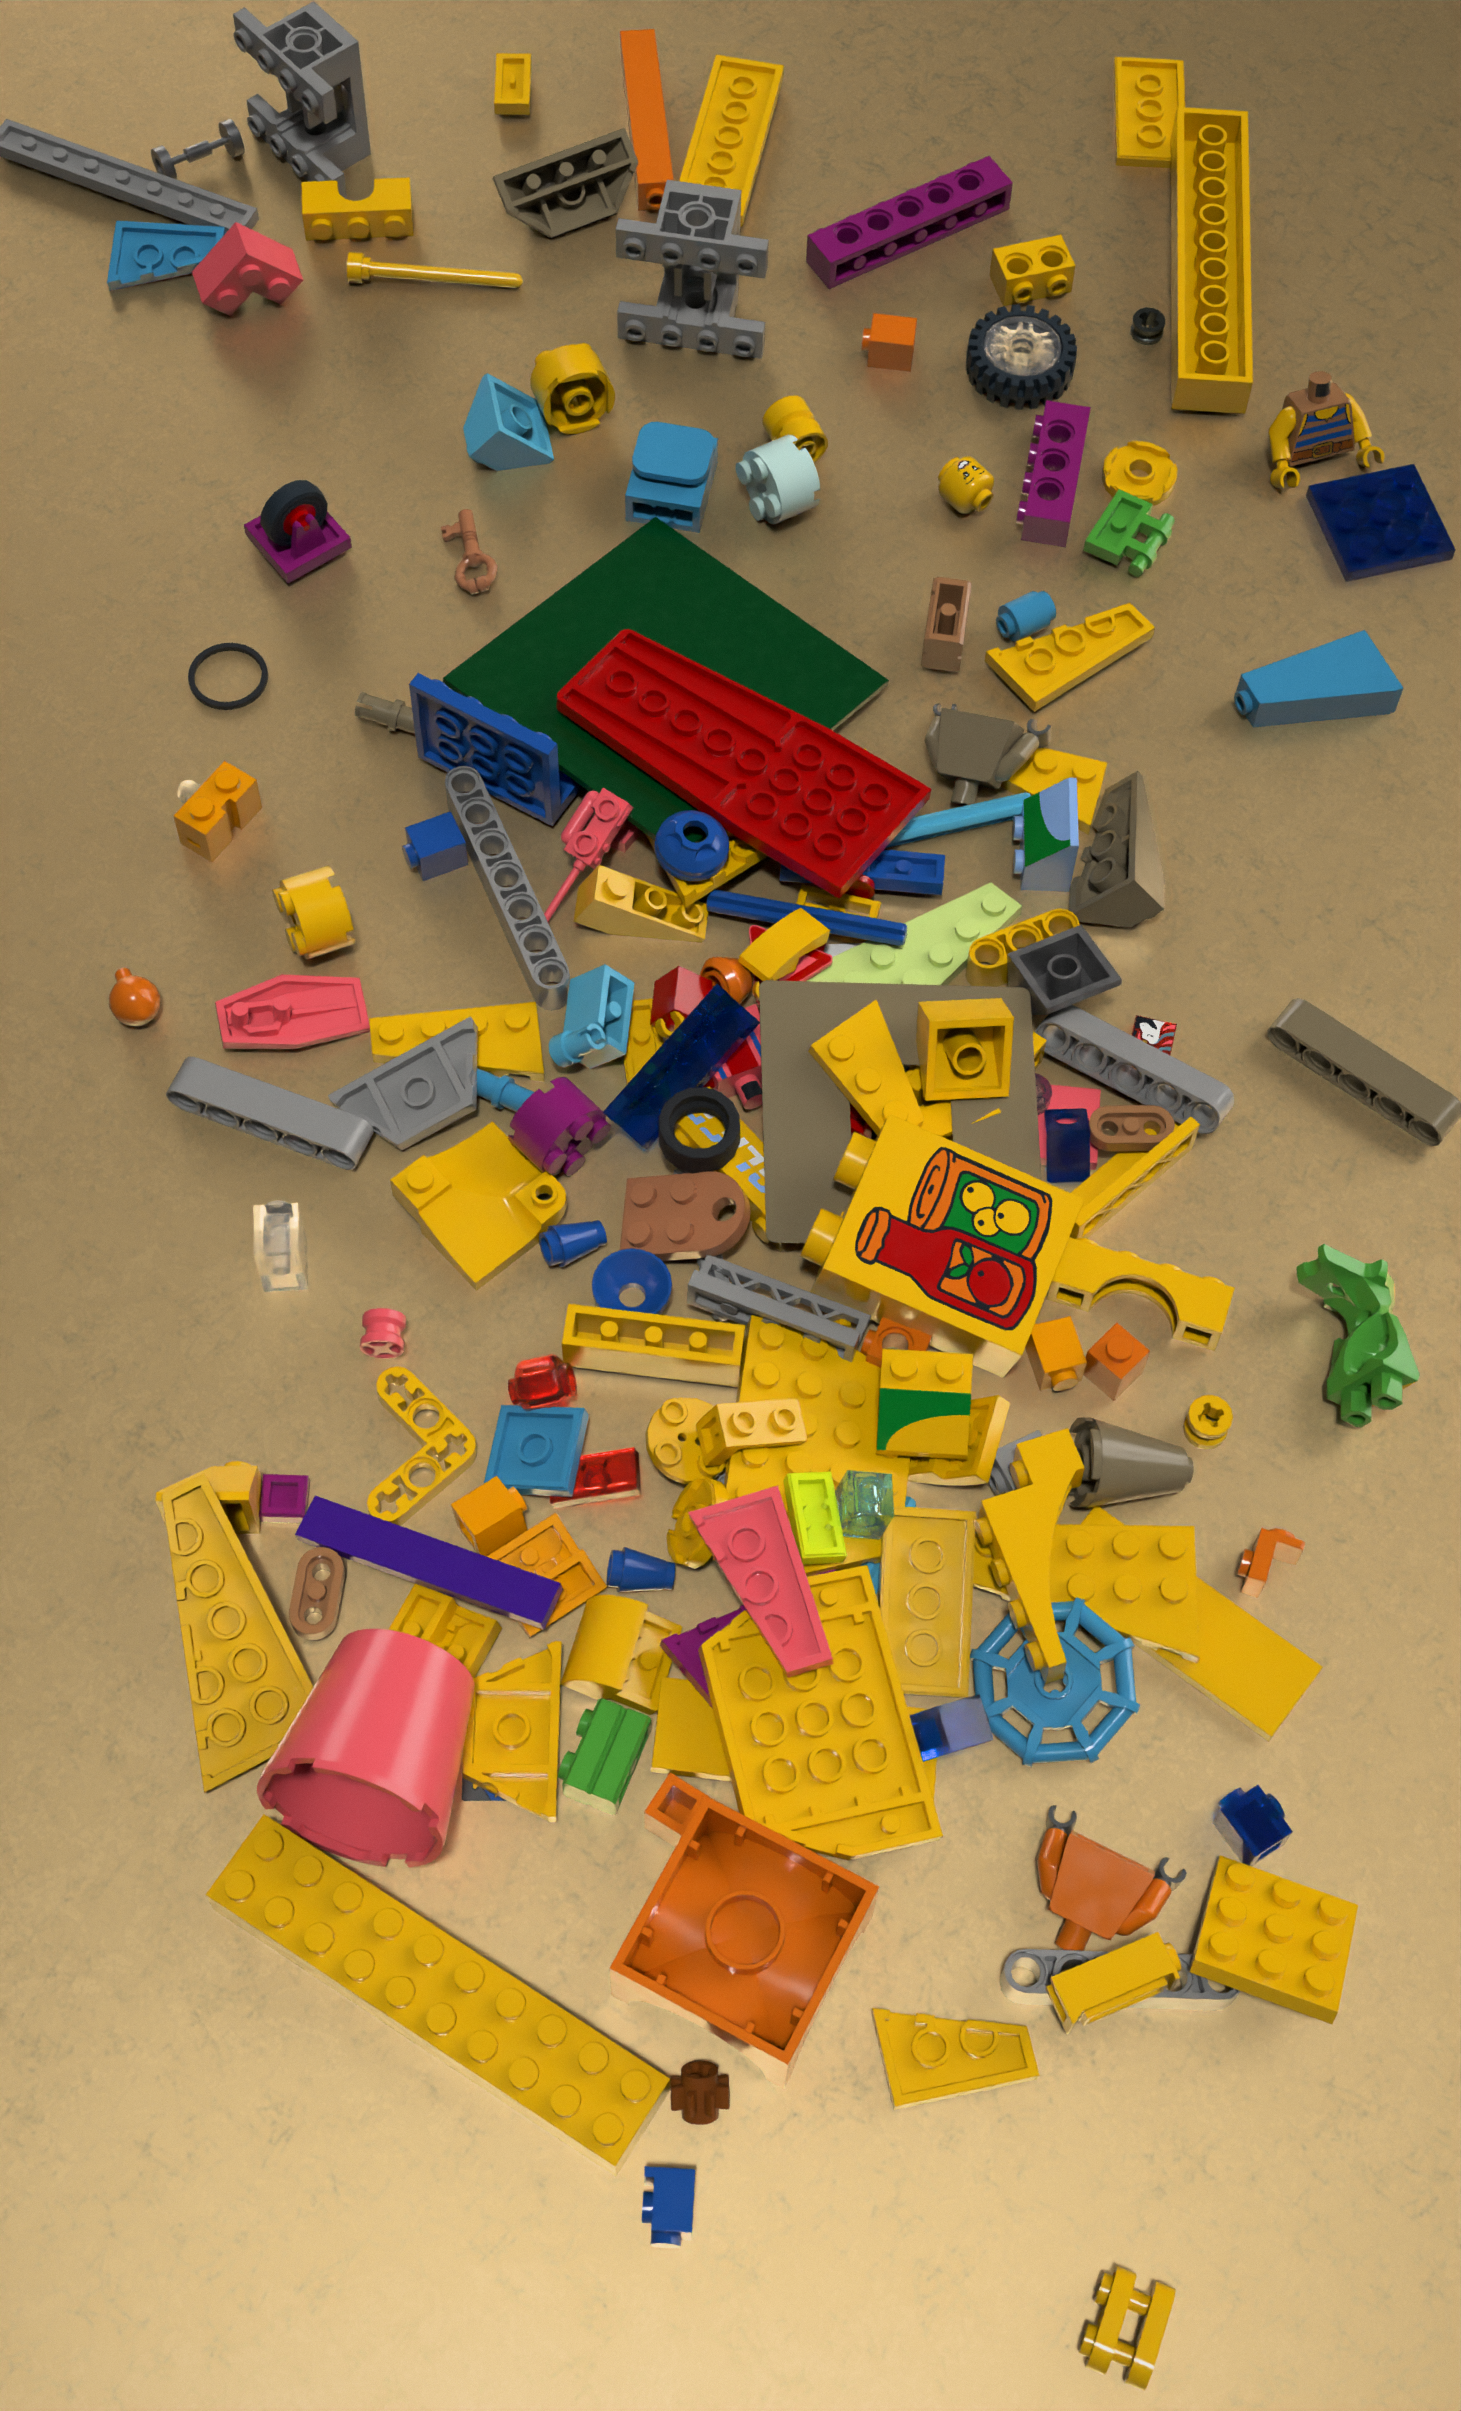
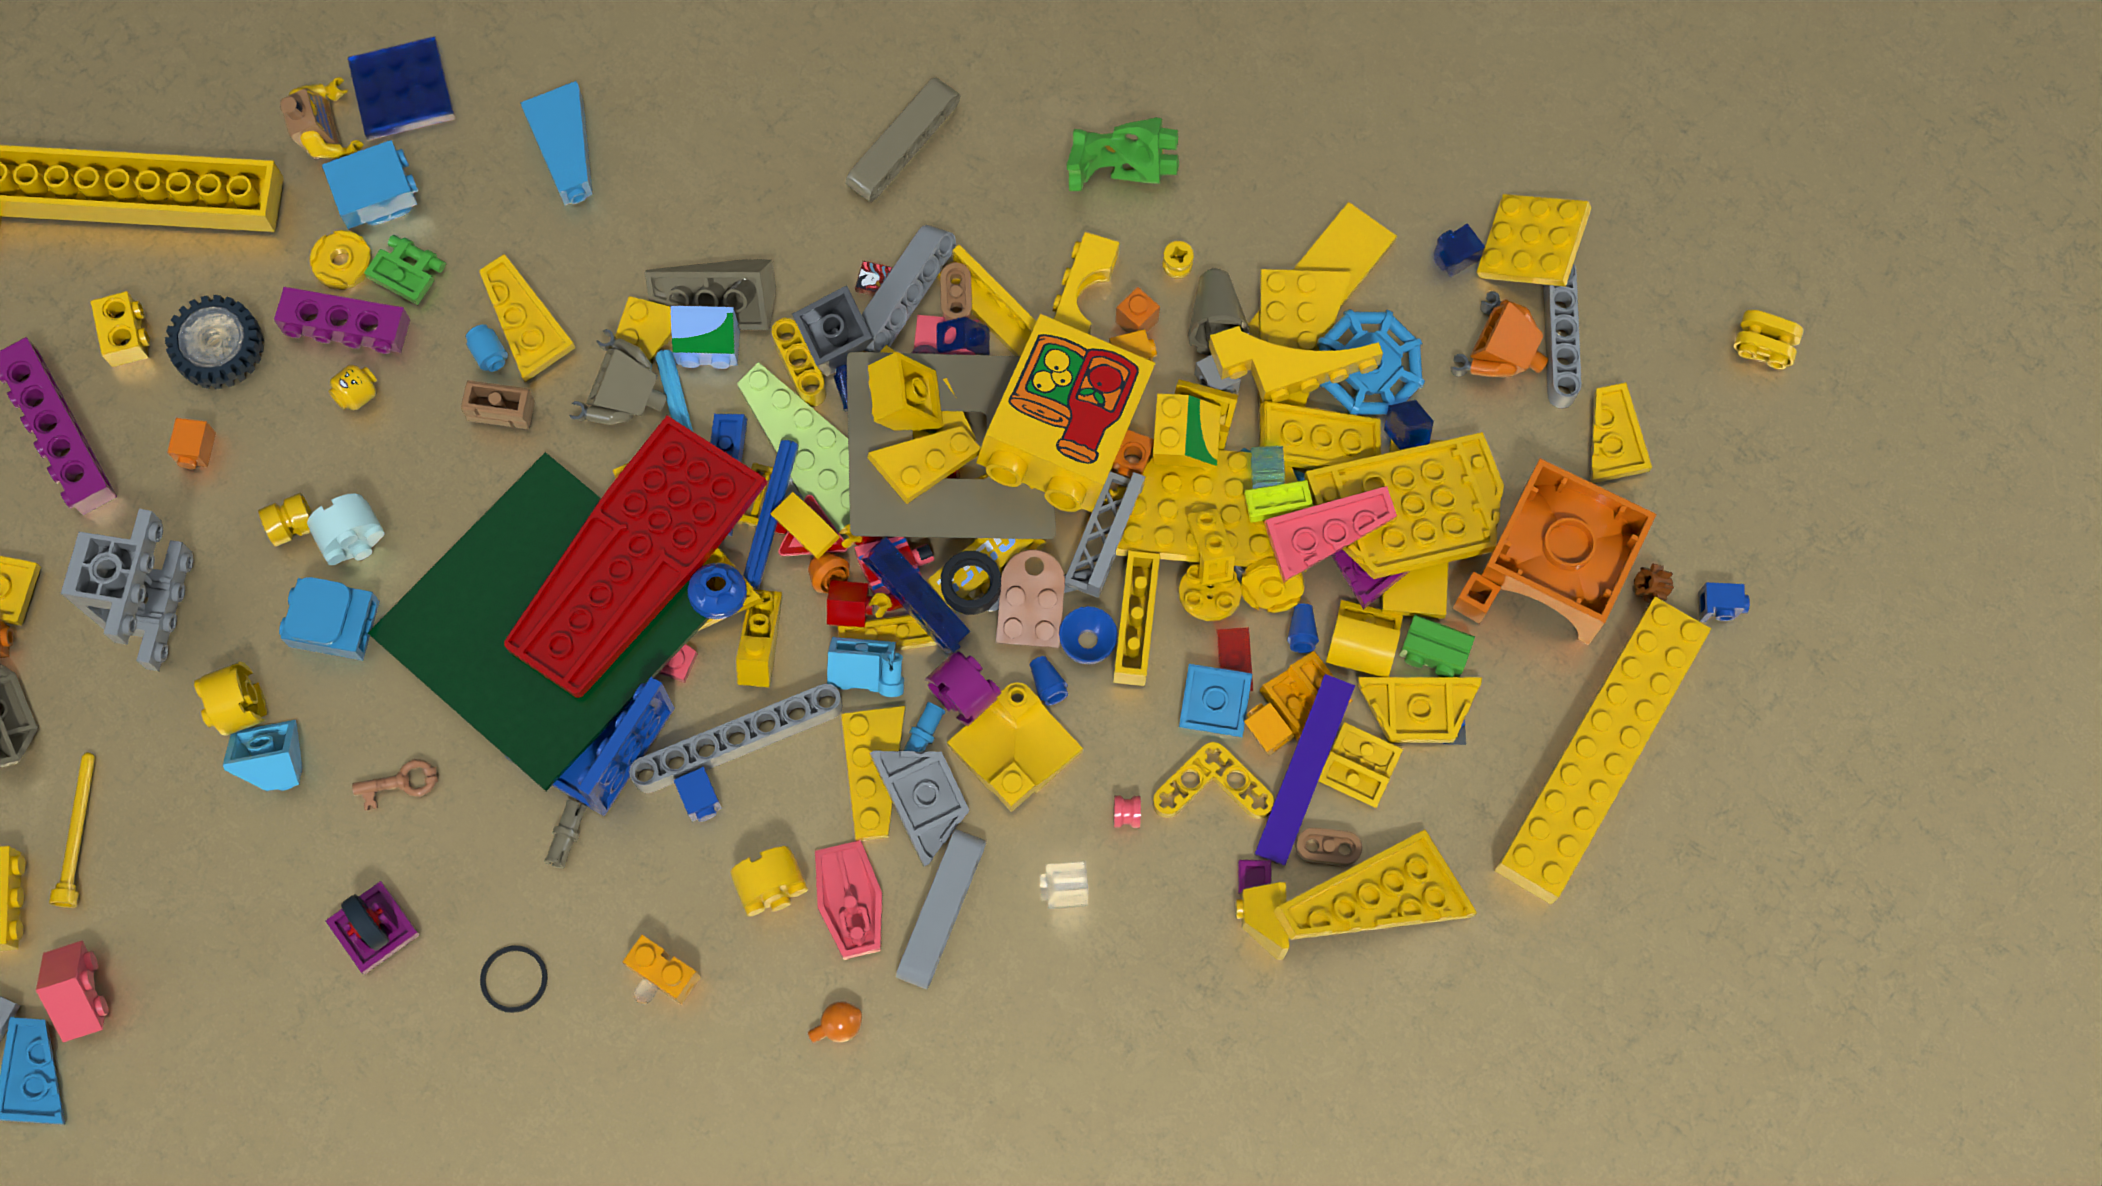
camera: 90 degrees left, 10 degrees up
coral cone [257,1629,475,1868] -> none
clear red head [508,1354,577,1411] -> none
coral piece [544,788,634,924] -> none
yellow window [1045,1932,1181,2035] -> none
pearl dark grey bush [1130,307,1165,345] -> none
orange bracket [1237,1528,1305,1598] -> none
none -> dark azure brick [322,140,418,229]

